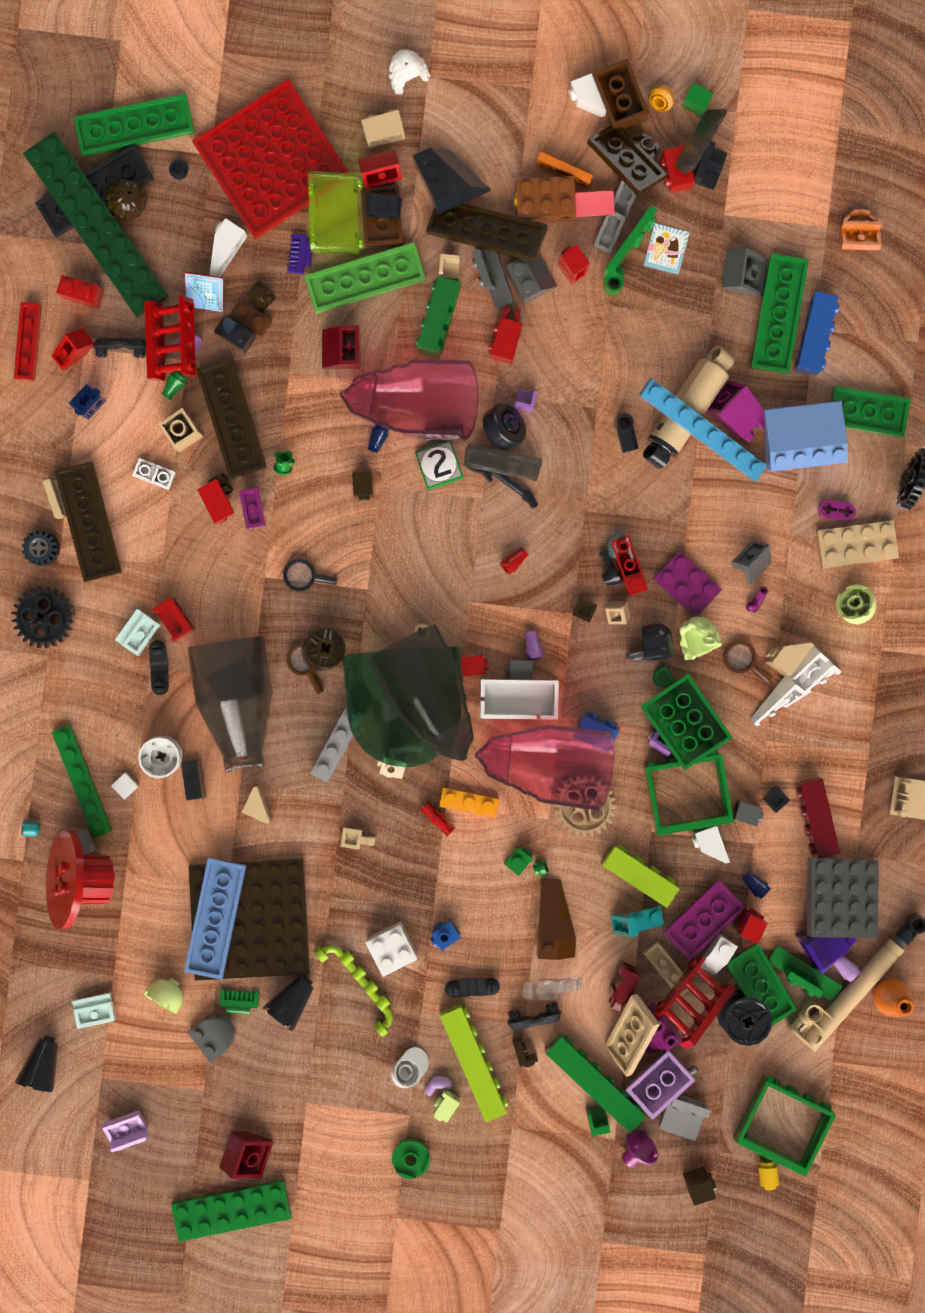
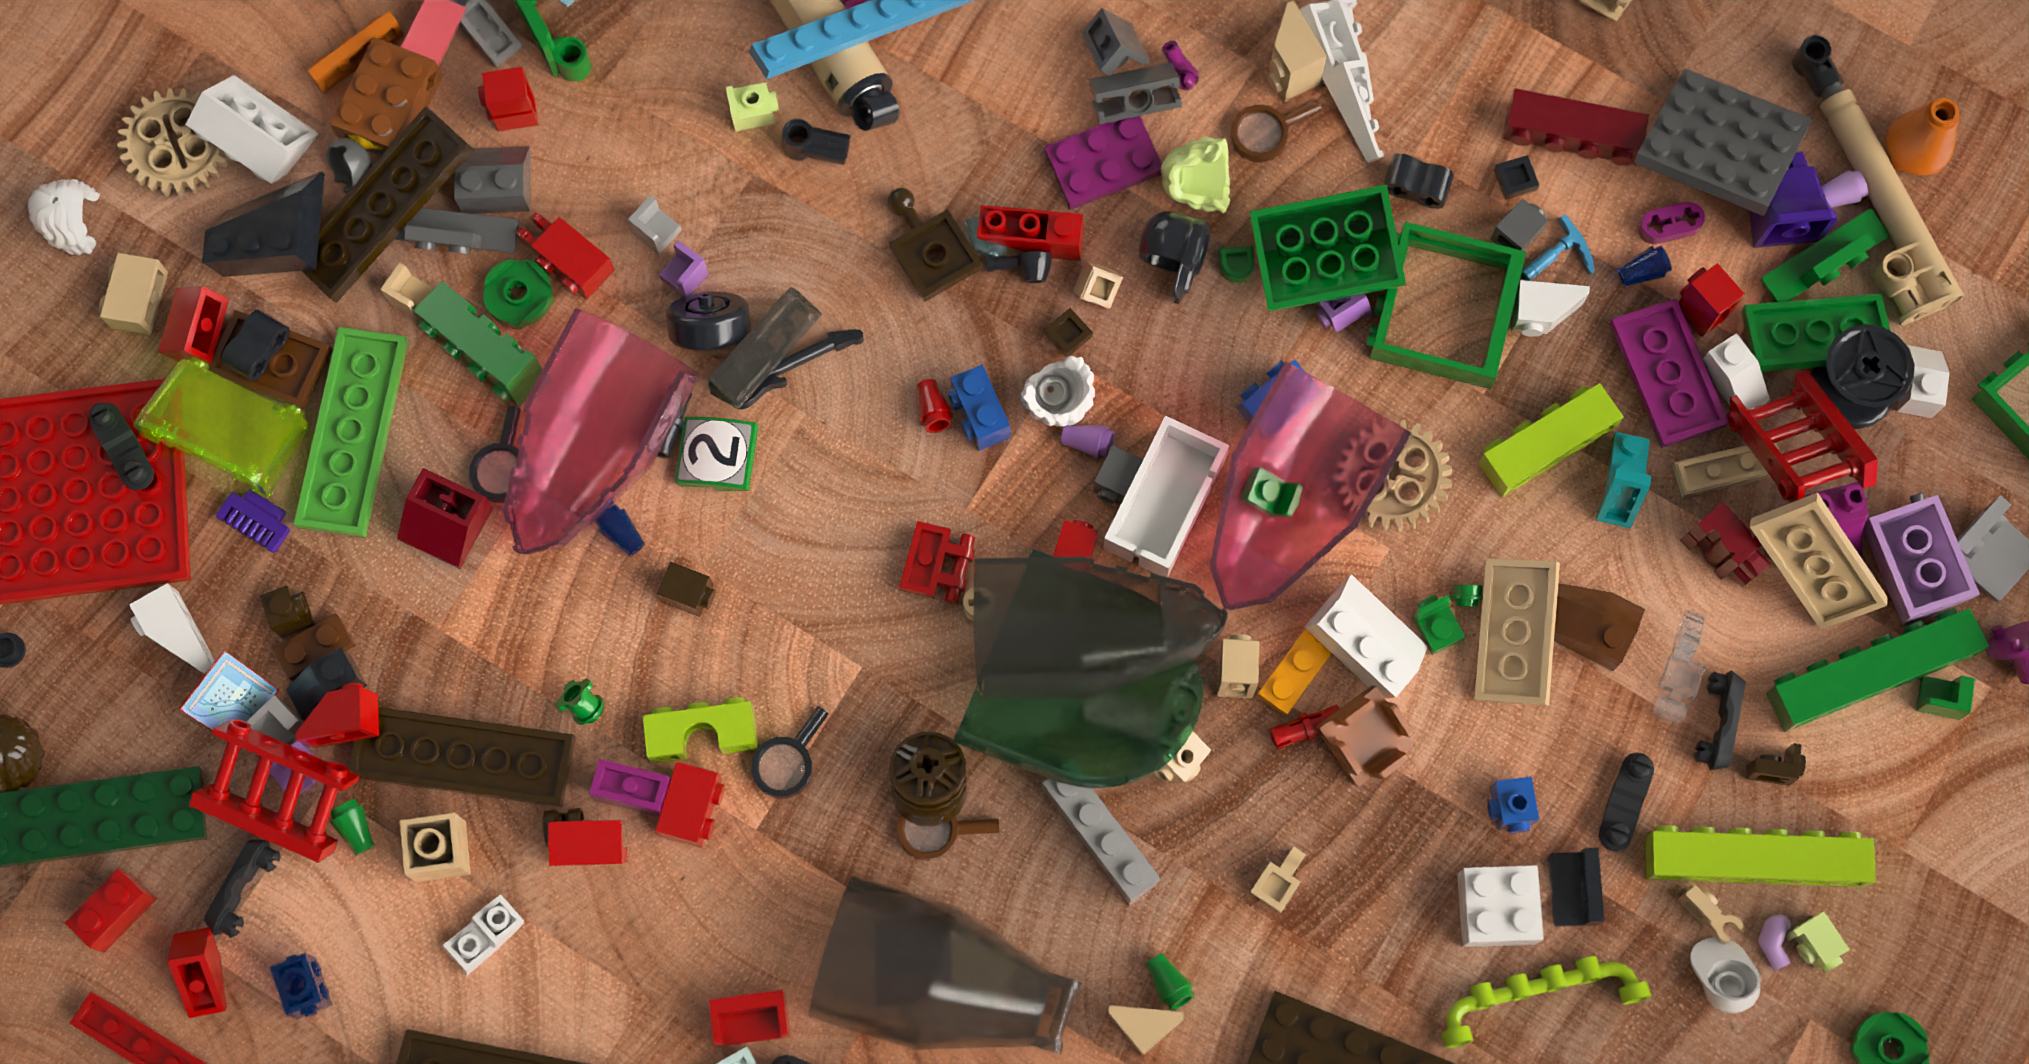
camera: 60 degrees left, 15 degrees down
none -> black piece [89,403,154,490]
none -> tan gear [117,88,228,197]
none -> white slope [186,75,319,184]
none -> light grey panel [246,695,303,745]
none -> red slope [296,683,379,748]
none -> dark grey hair [326,138,372,193]
none -> piece [469,406,530,503]
none -> green plate [483,259,554,330]
none -> light grey panel [628,196,682,255]
none -> lime arch [643,697,758,764]
none -> red brick [655,762,725,848]
none -> yellowish green brick [726,82,779,131]
none -> dark brown plate [888,187,983,302]
none -> red plate [899,521,975,605]
none -> blue brick [947,364,1011,451]
none -> white hair [1021,356,1095,427]
none -> dark grey piece [1089,62,1182,124]
none -> green cone [1146,953,1195,1011]
none -> tan brick [1217,634,1260,698]
none -> green bracket [1240,467,1303,518]
none -> white slope [1304,574,1428,699]
none -> panel [1315,685,1415,787]
none -> black axle [1383,153,1454,209]
none -> tan plate [1475,558,1560,706]
none -> dark azure piece [1521,214,1594,281]
none -> black panel [1548,848,1605,927]
none -> magenta beam [1638,202,1705,244]
none -> tan plate [1677,884,1744,944]
none -> white slope [1897,345,1950,418]

